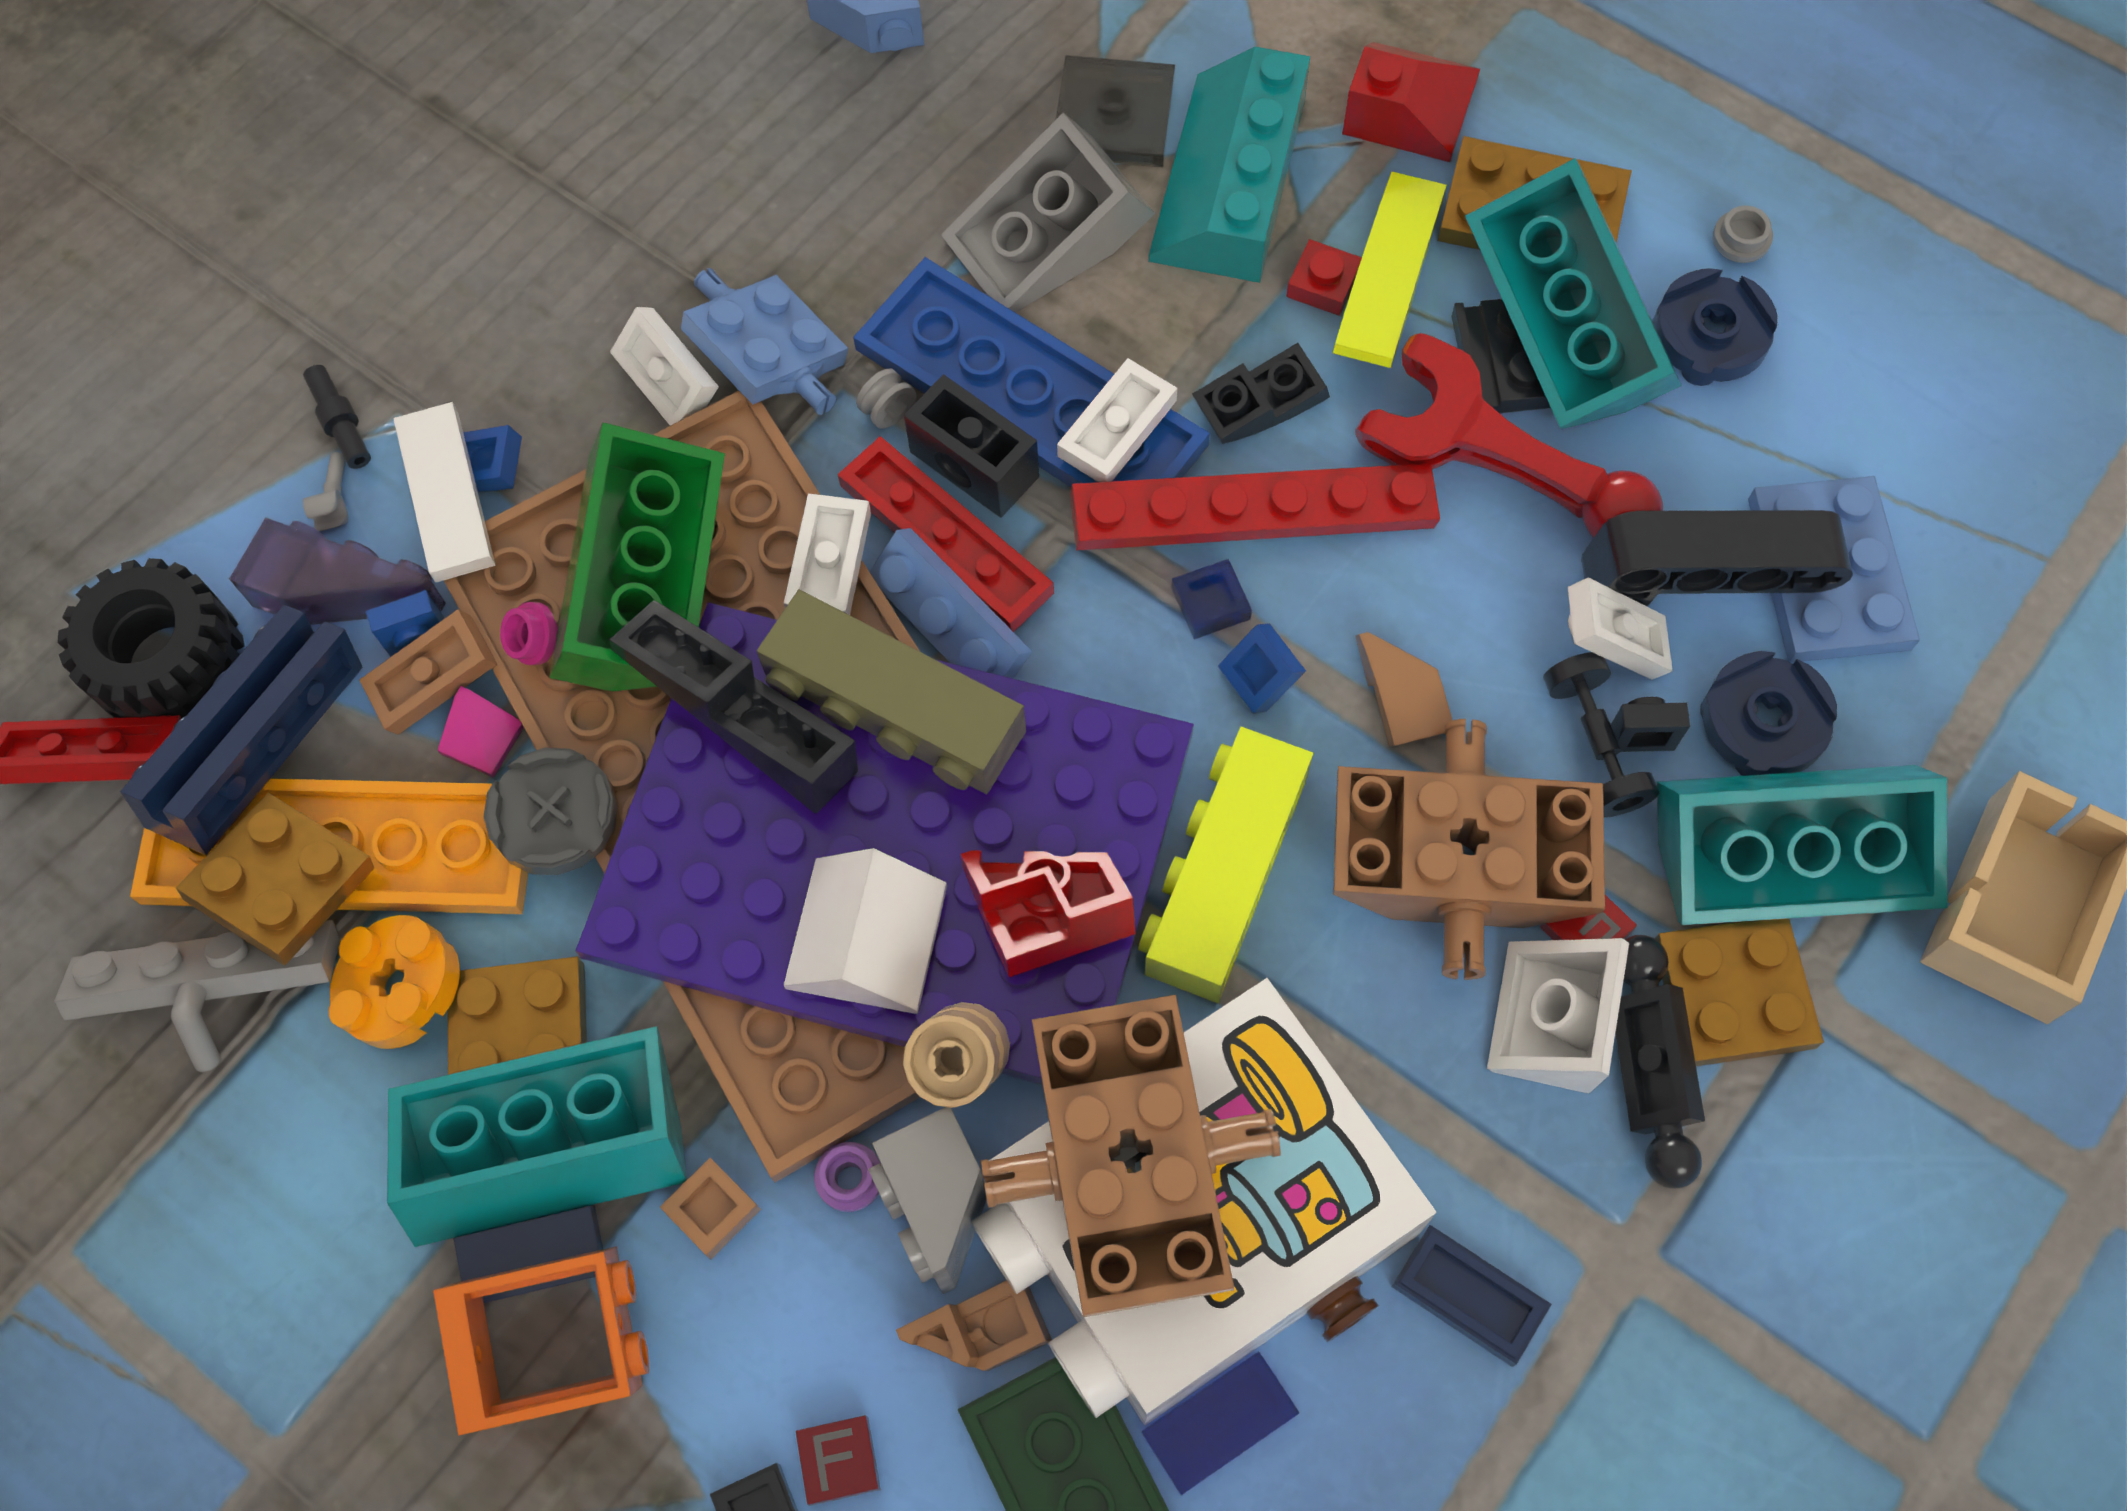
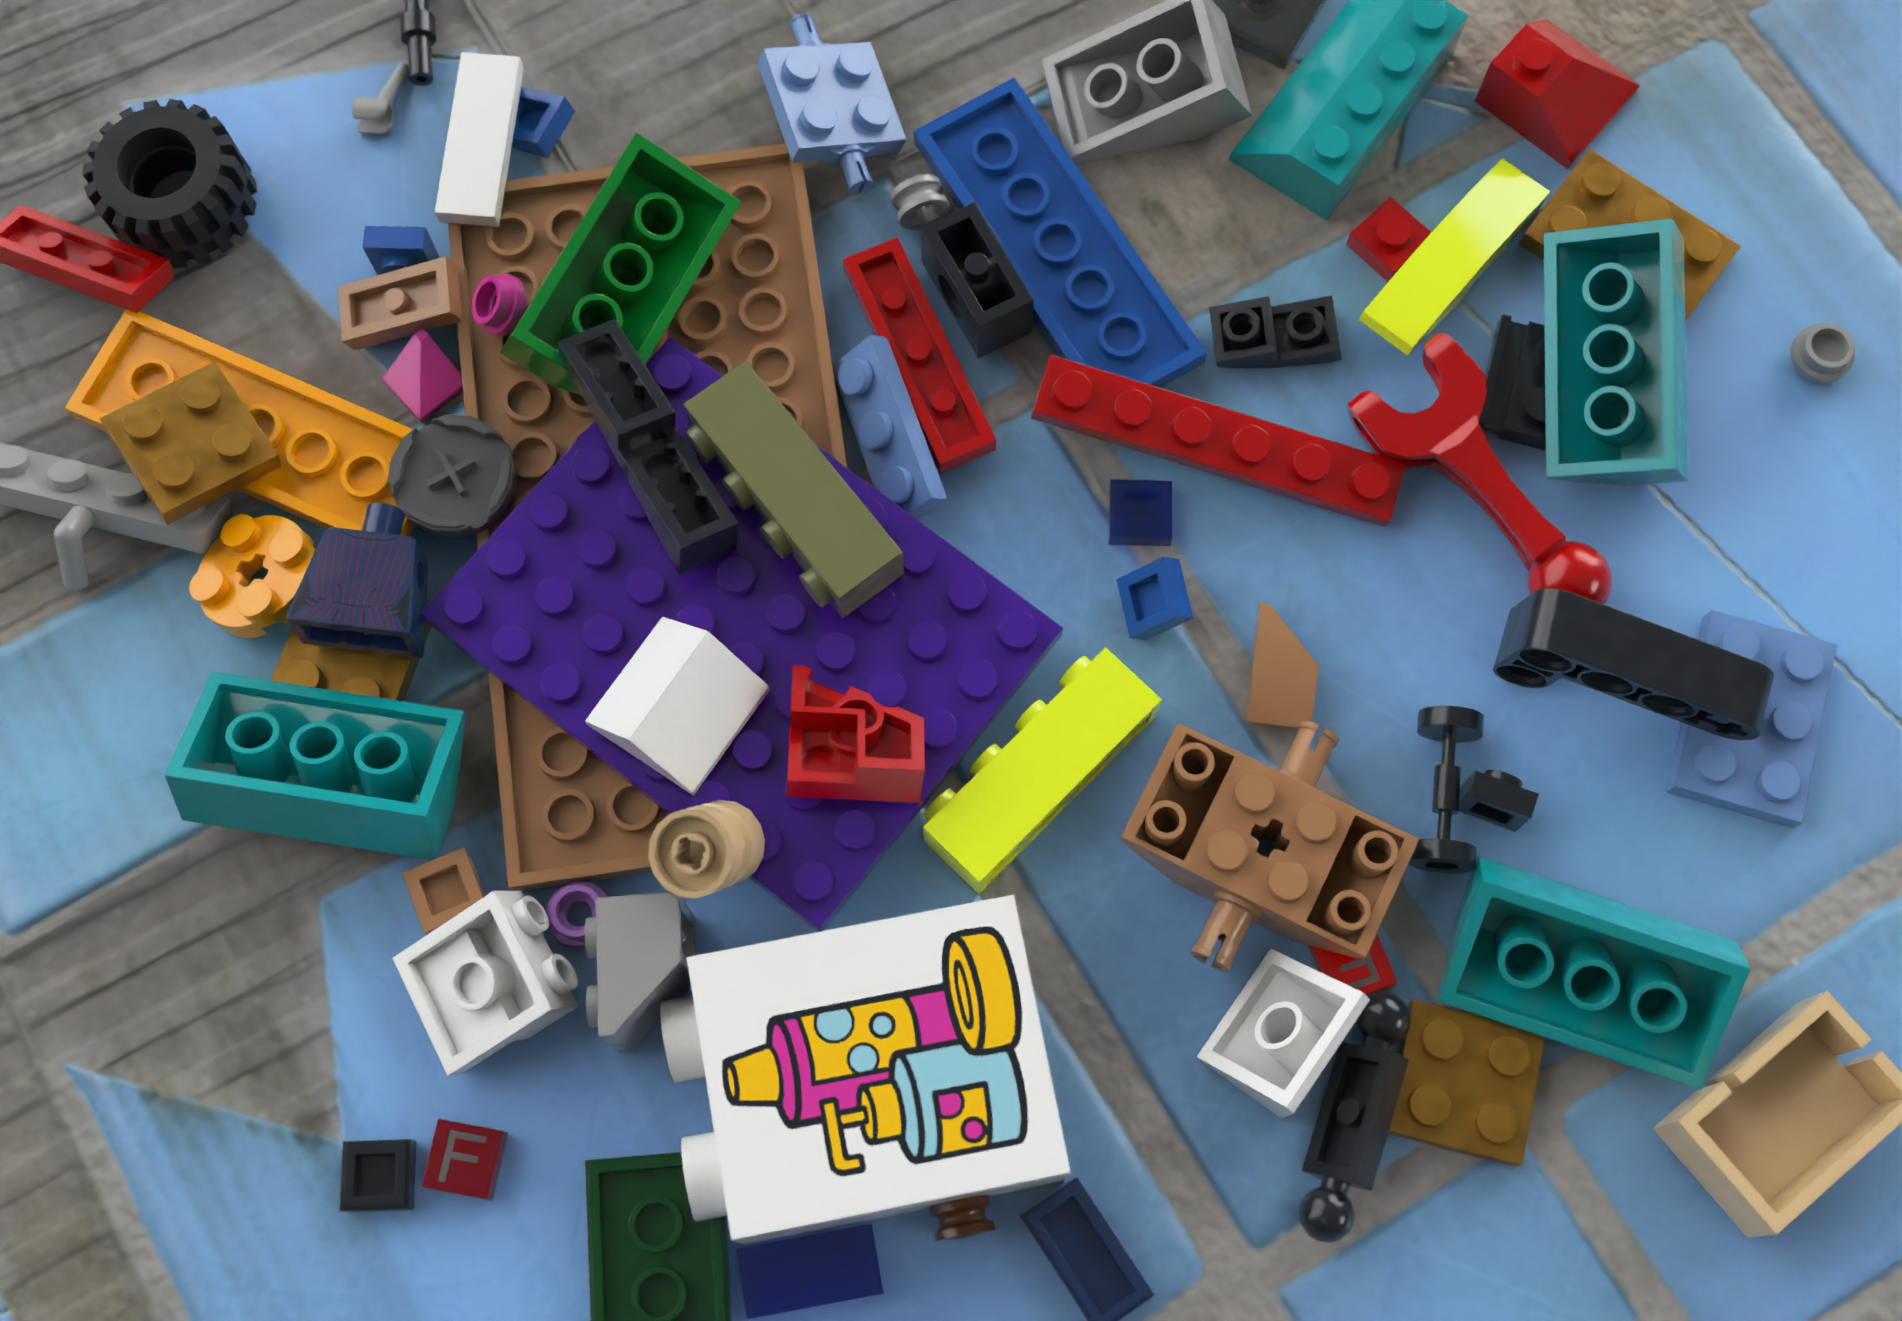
camera: 20 degrees right, 5 degrees up
dark blue brick [120,605,363,855] -> none
clear purple slope [229,517,446,625] -> none
orange window [433,1246,649,1436] -> none
dark blue tile [453,1205,603,1303] -> none
white plate [610,307,719,426] -> none
white plate [784,493,871,615] -> none
medium nougat slope [896,1280,1052,1371] -> none
medium nougat slope [981,995,1281,1317] -> none
white plate [1057,358,1177,482] -> none
white plate [1568,577,1673,680] -> none
dark blue plate [1652,268,1778,386] -> none
dark blue plate [1700,651,1837,776] -> none
none -> dark blue torso [286,503,428,658]
none -> white plate [393,890,579,1076]

